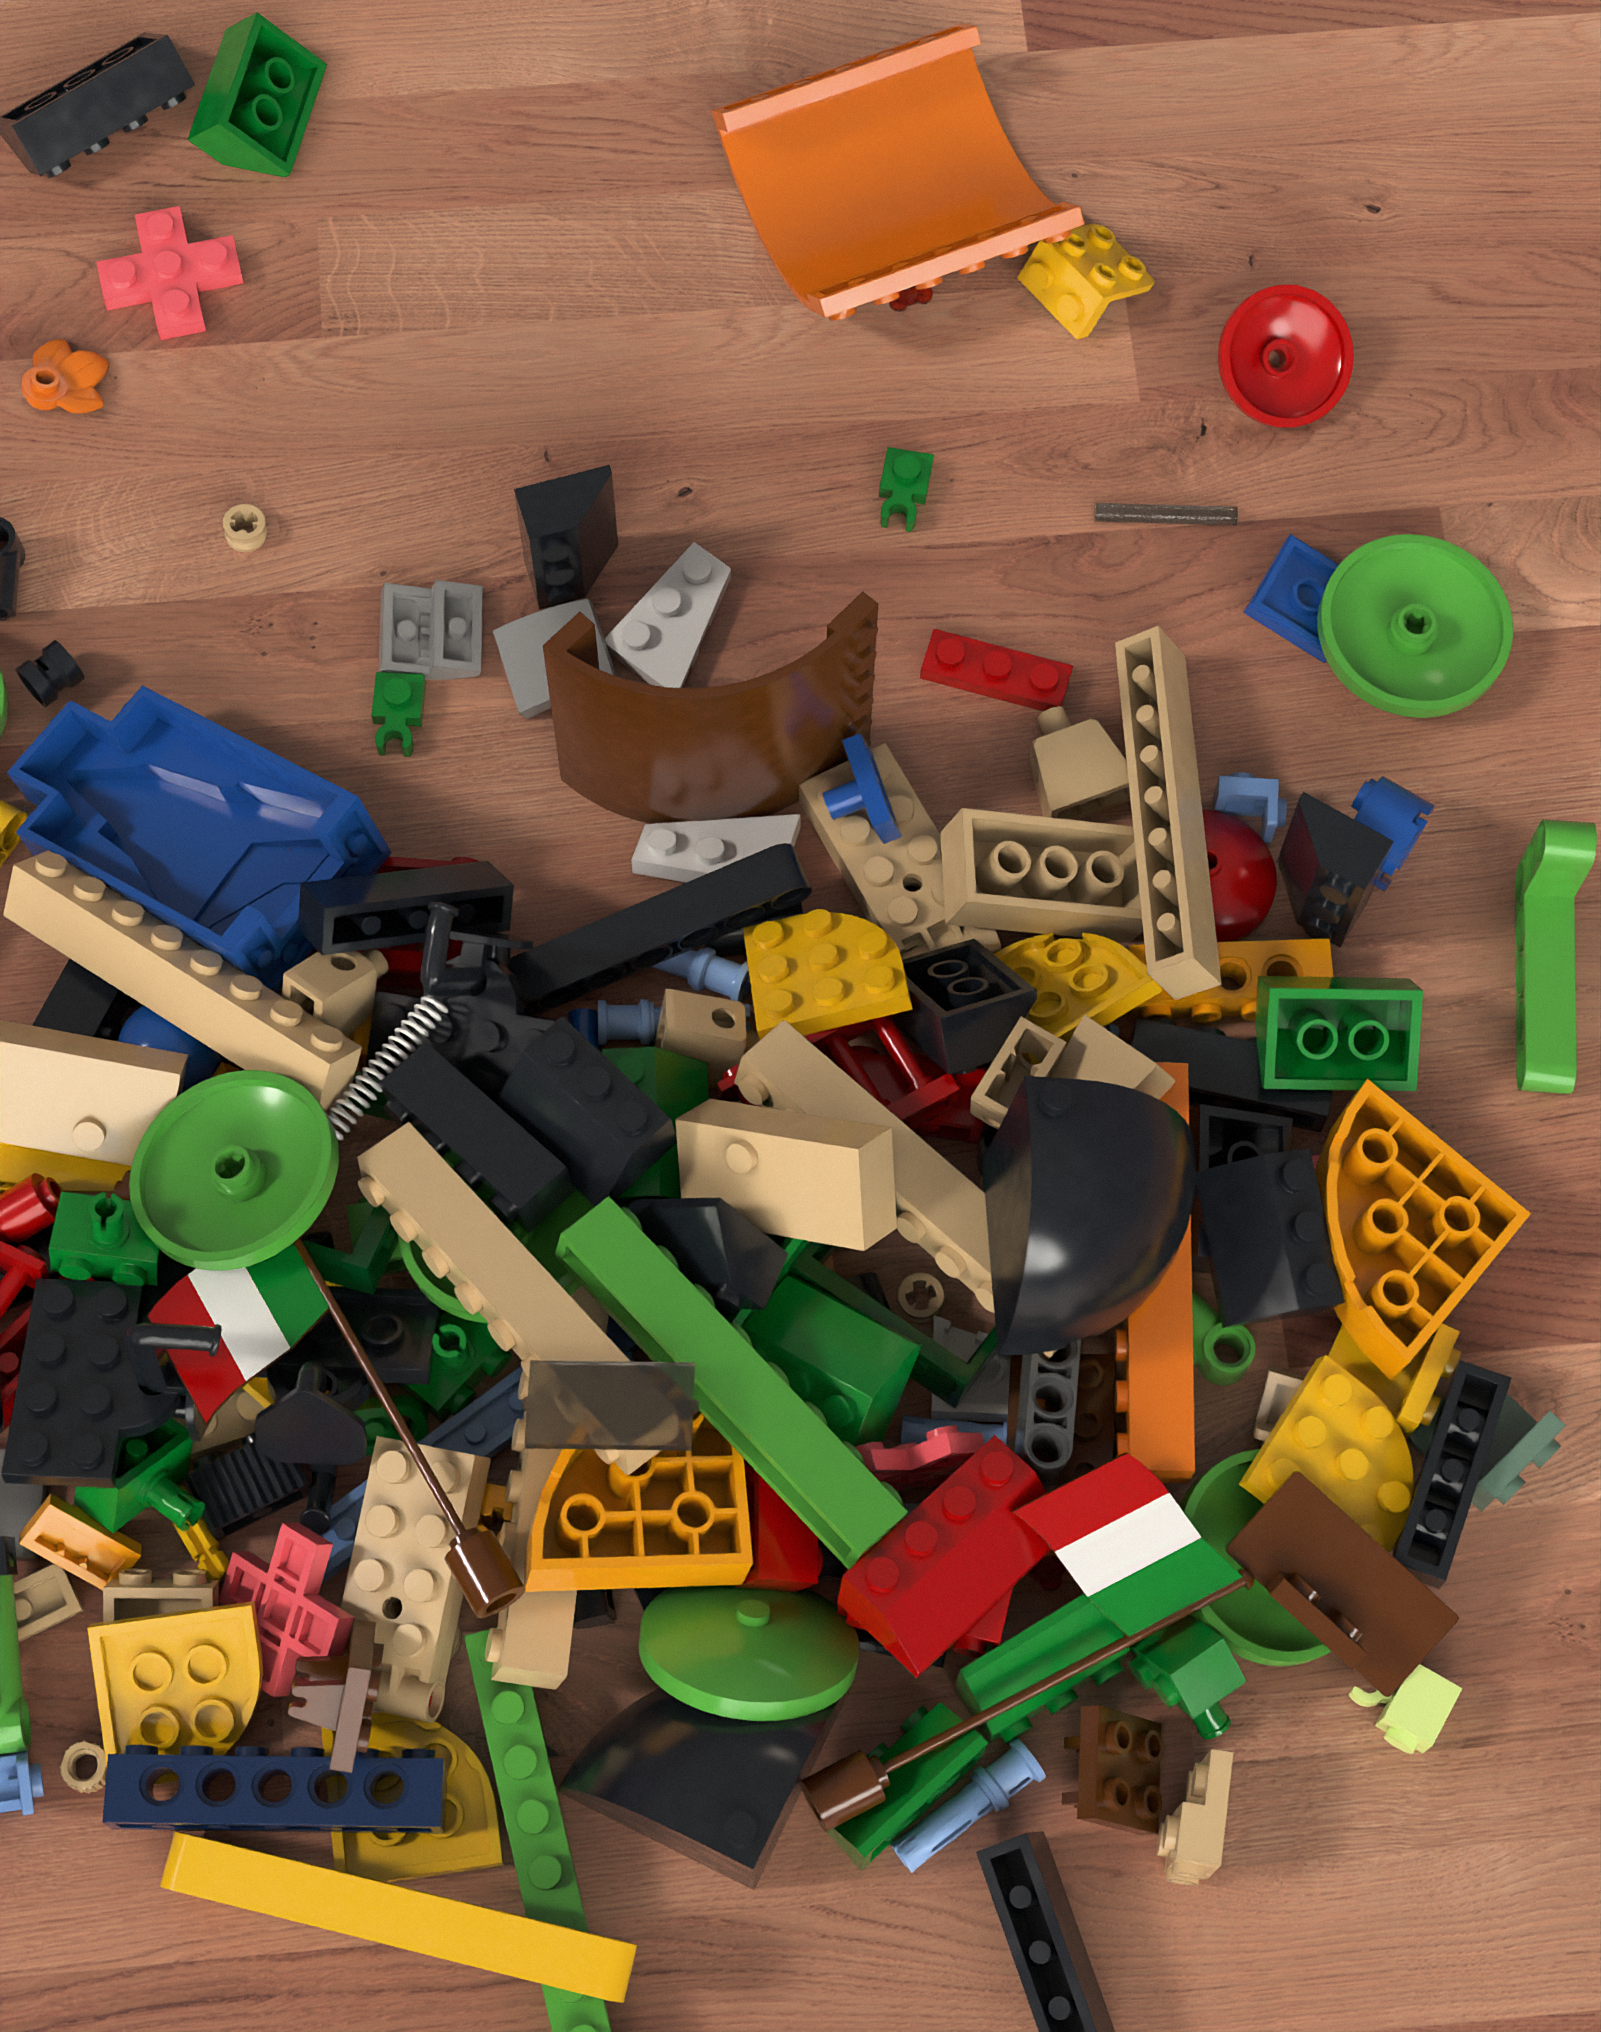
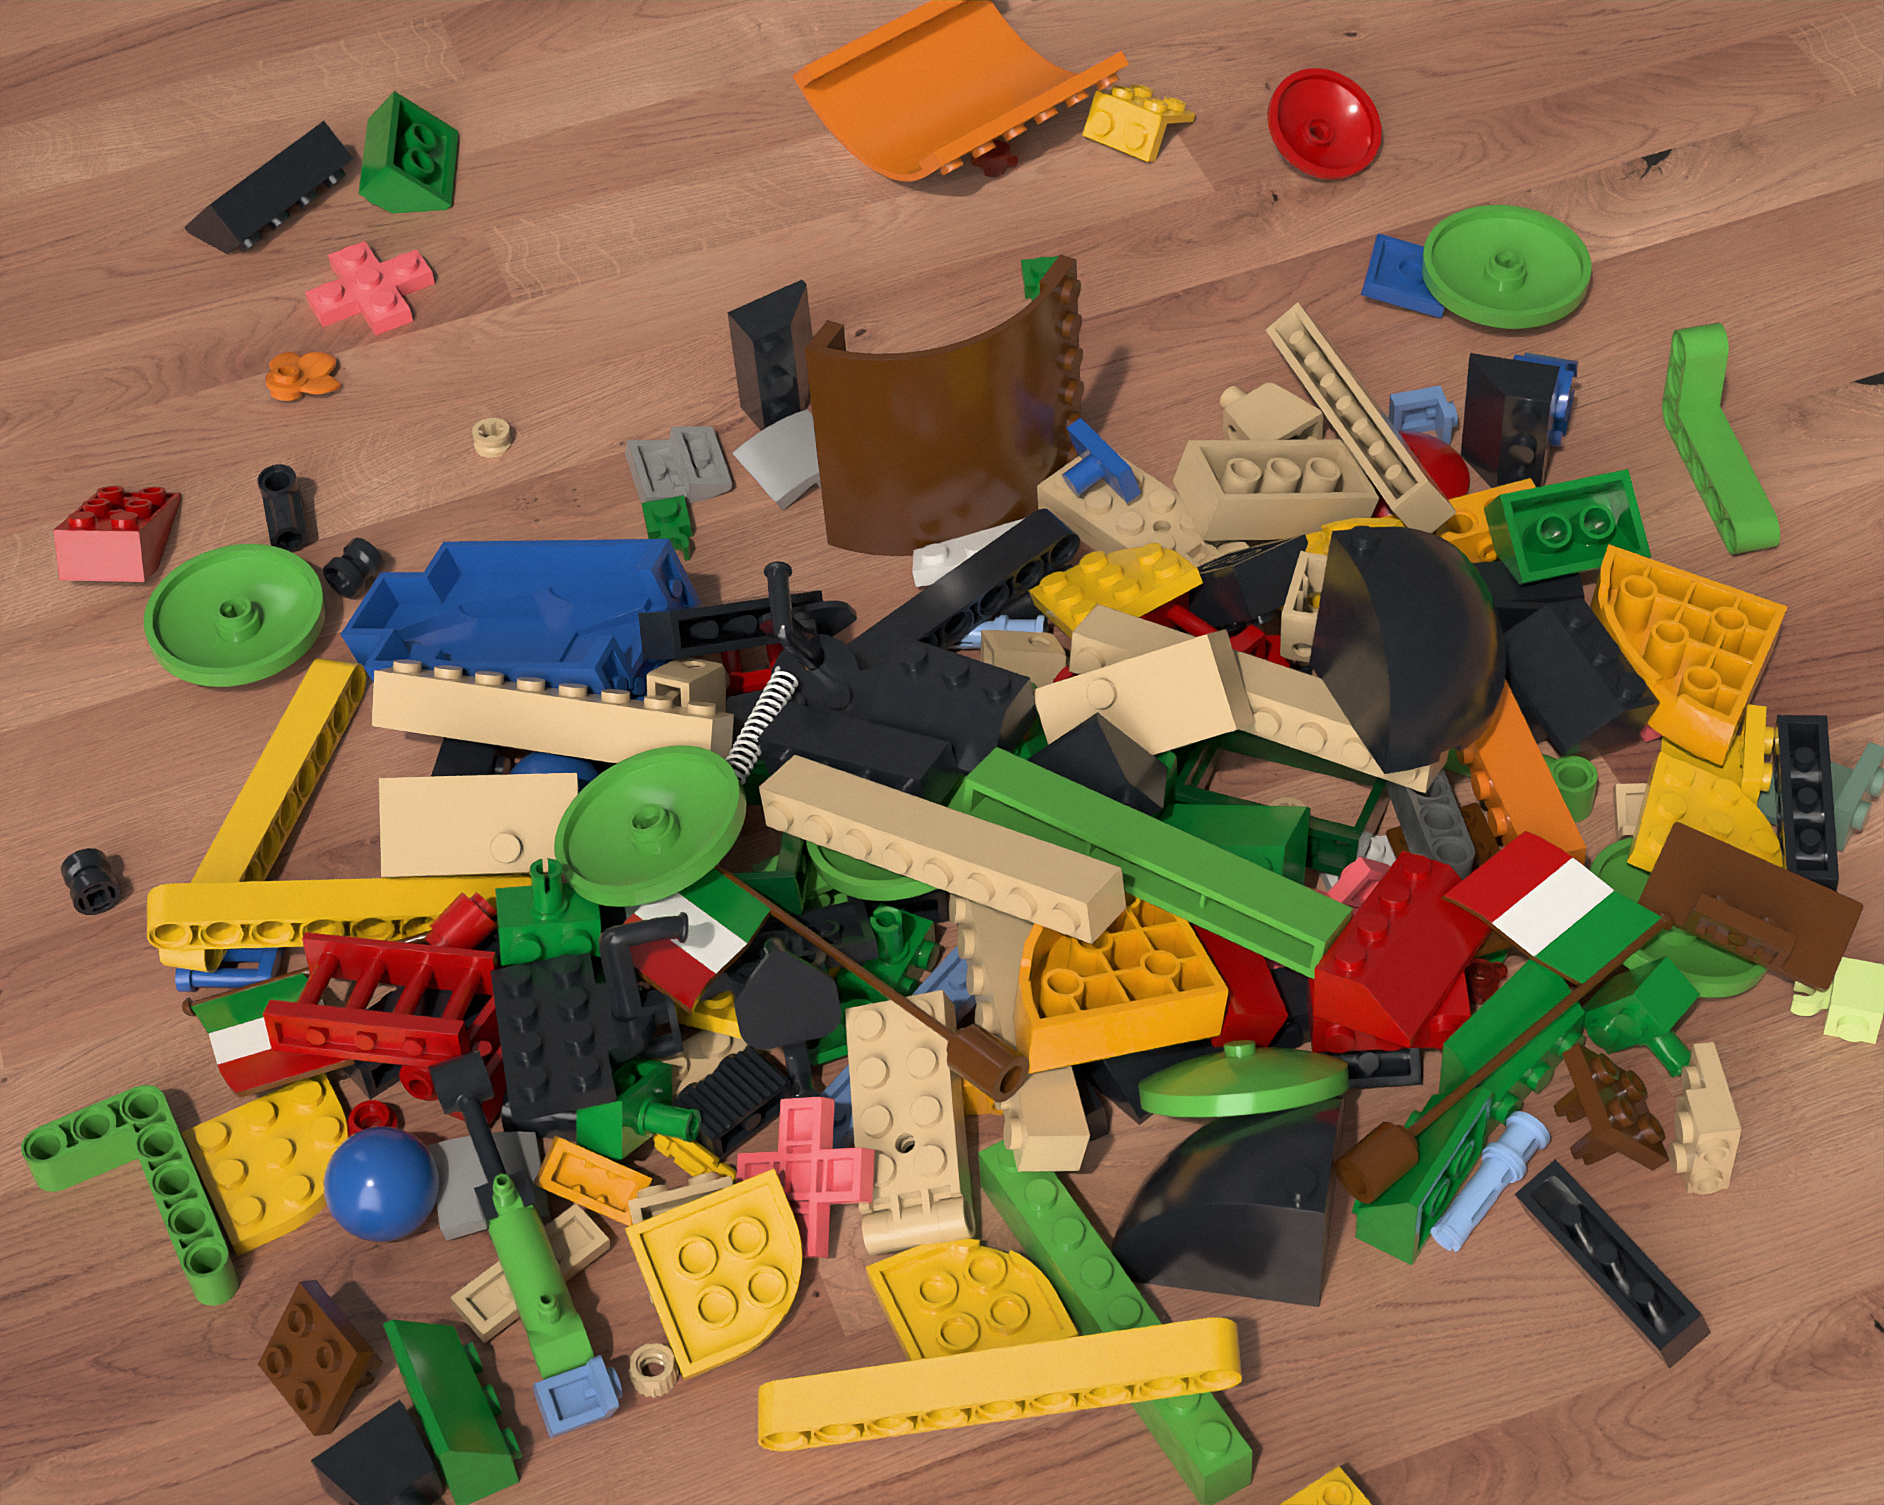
camera: 10 degrees left, 20 degrees down
dark blue brick [102,1745,448,1834] -> none
reddish brown plate [288,1619,384,1773] -> none
clear smoke piece [522,1360,699,1451] -> none
red plate [920,629,1073,712] -> none
clear smoke bar [1094,503,1238,526] -> none

